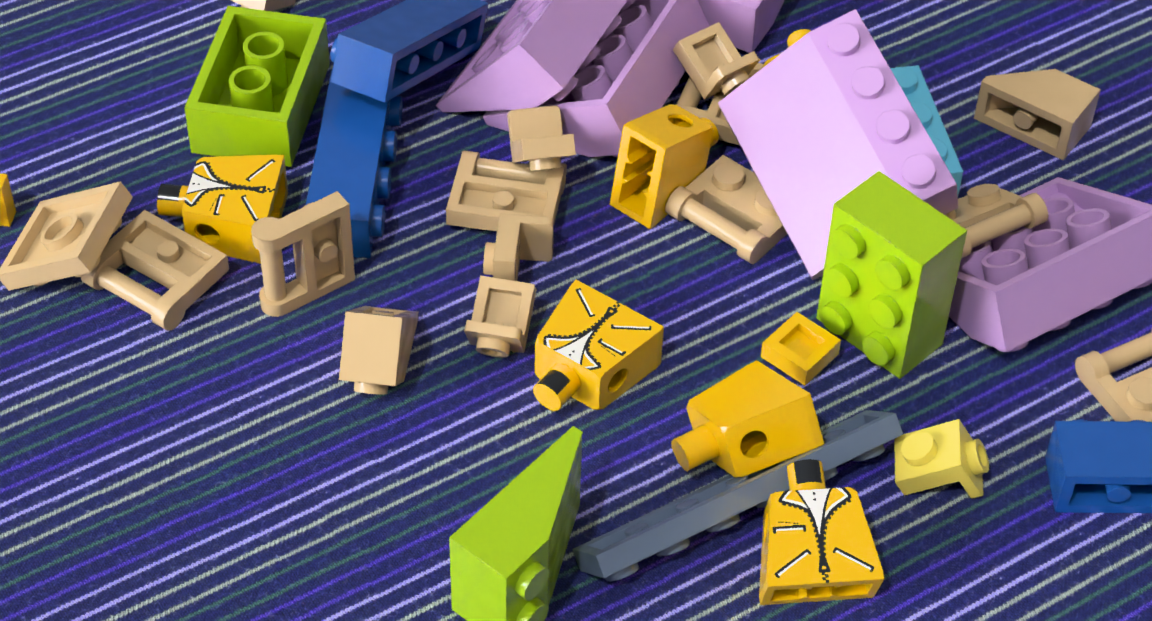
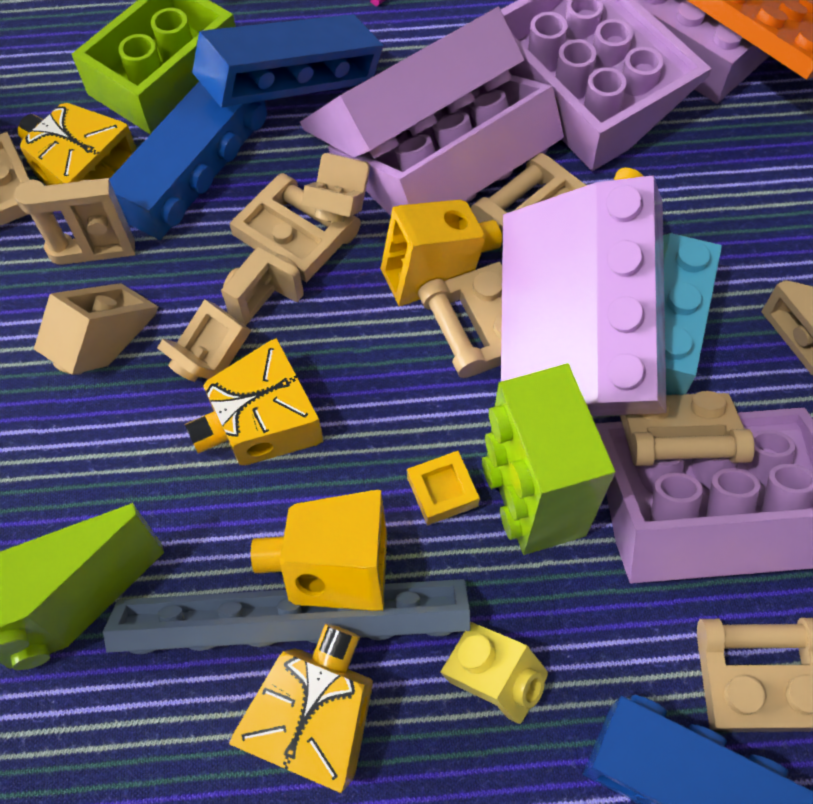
camera: 30 degrees right, 15 degrees up
tan bracket [673,22,760,100] -> none

